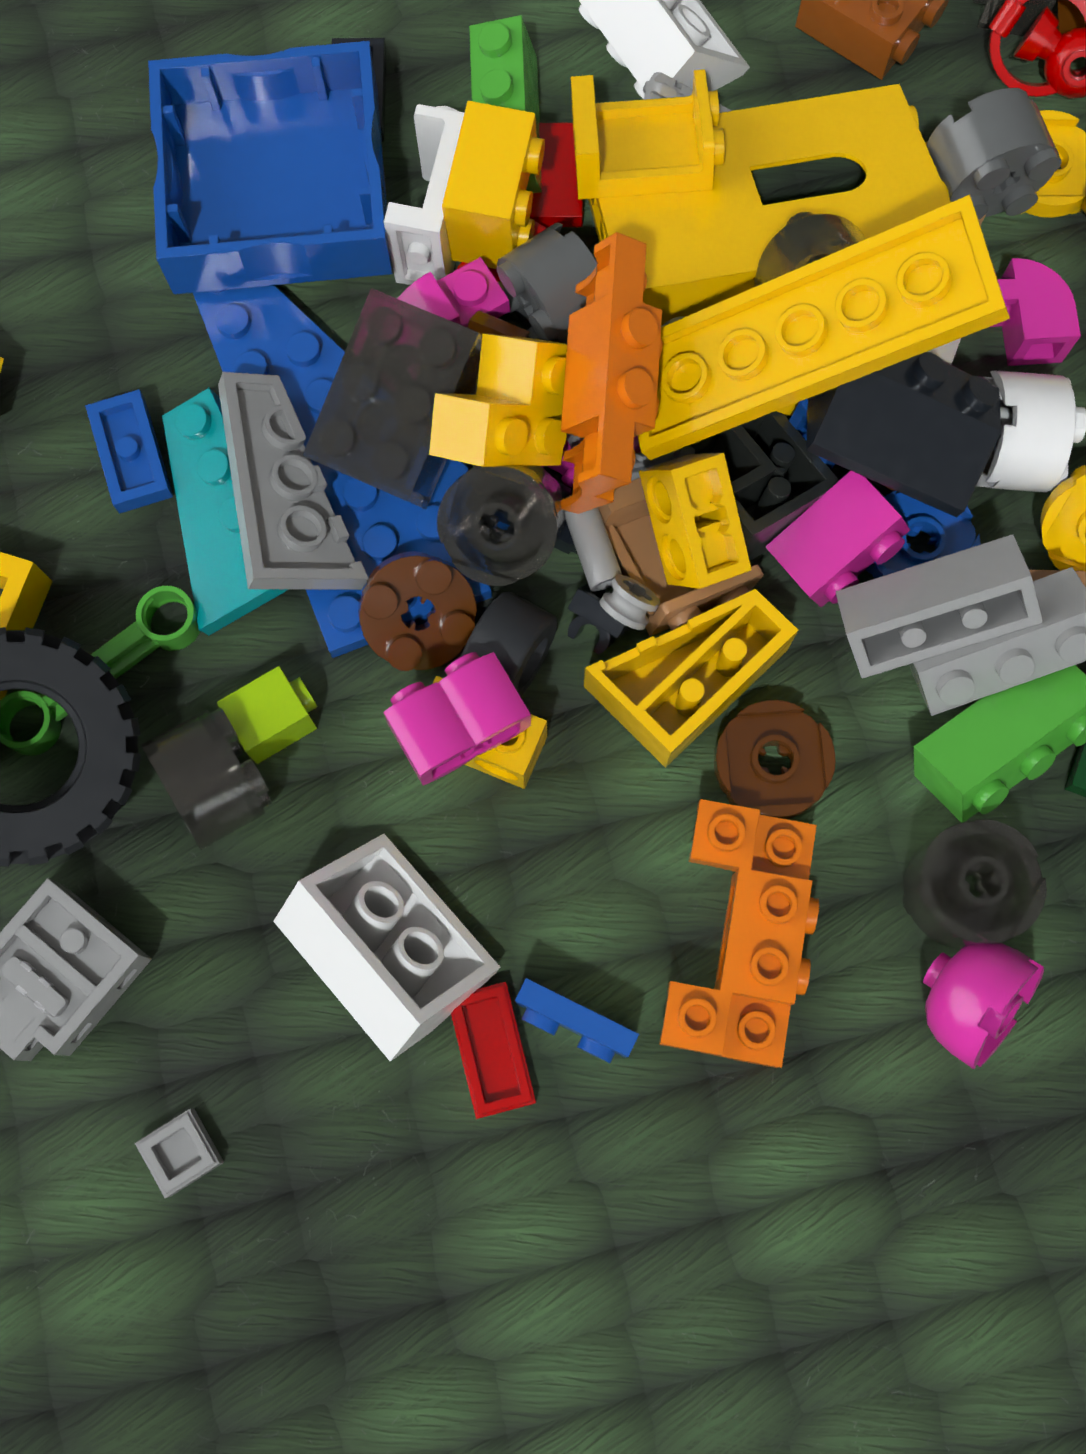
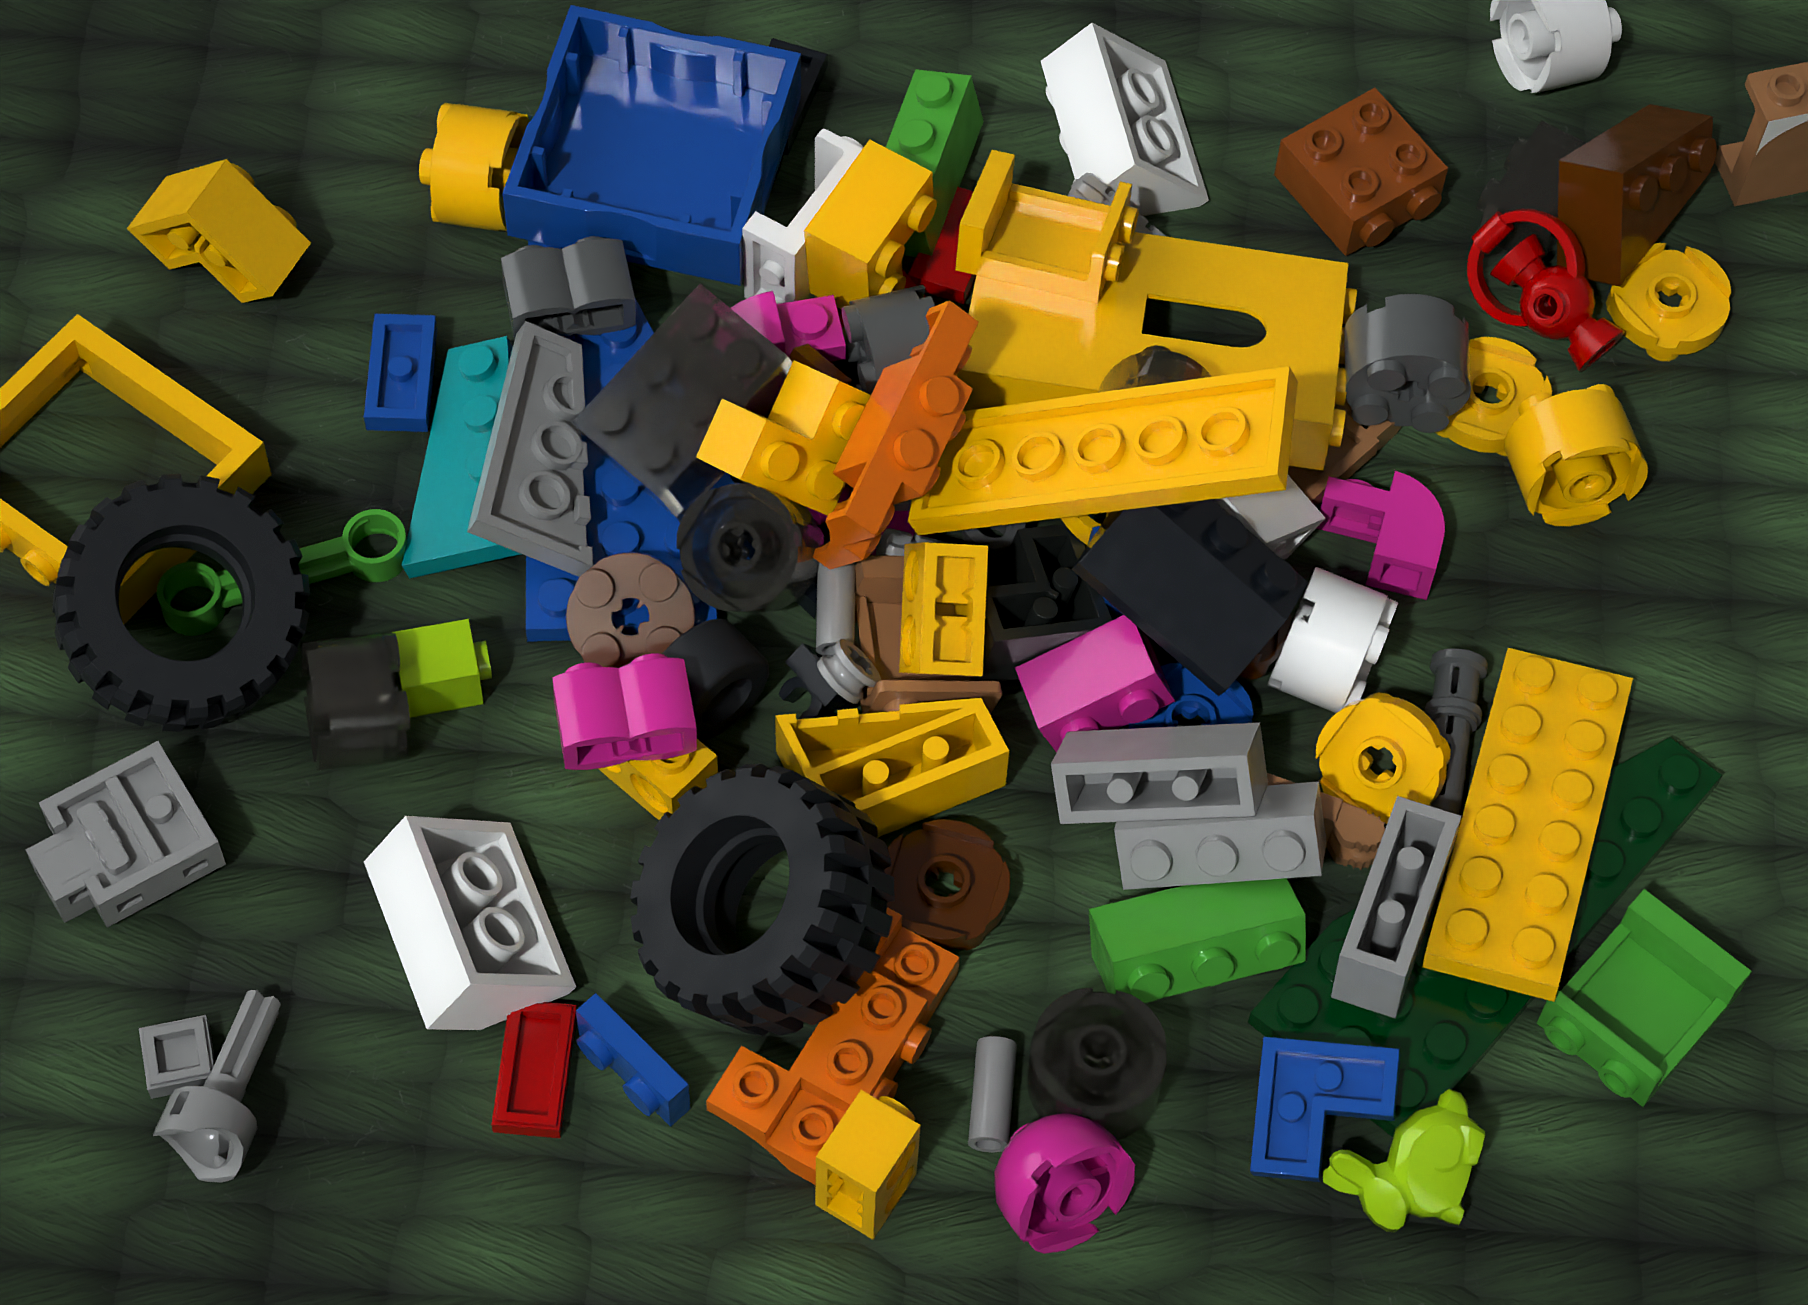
camera: 15 degrees right, 15 degrees down
none -> light grey piece [153,990,281,1183]
none -> yellow brick [419,103,532,232]
none -> dark grey brick [501,236,636,341]
none -> black tyre [630,764,895,1036]
none -> yellow brick [815,1090,921,1240]
none -> light grey hinge [968,1036,1017,1153]

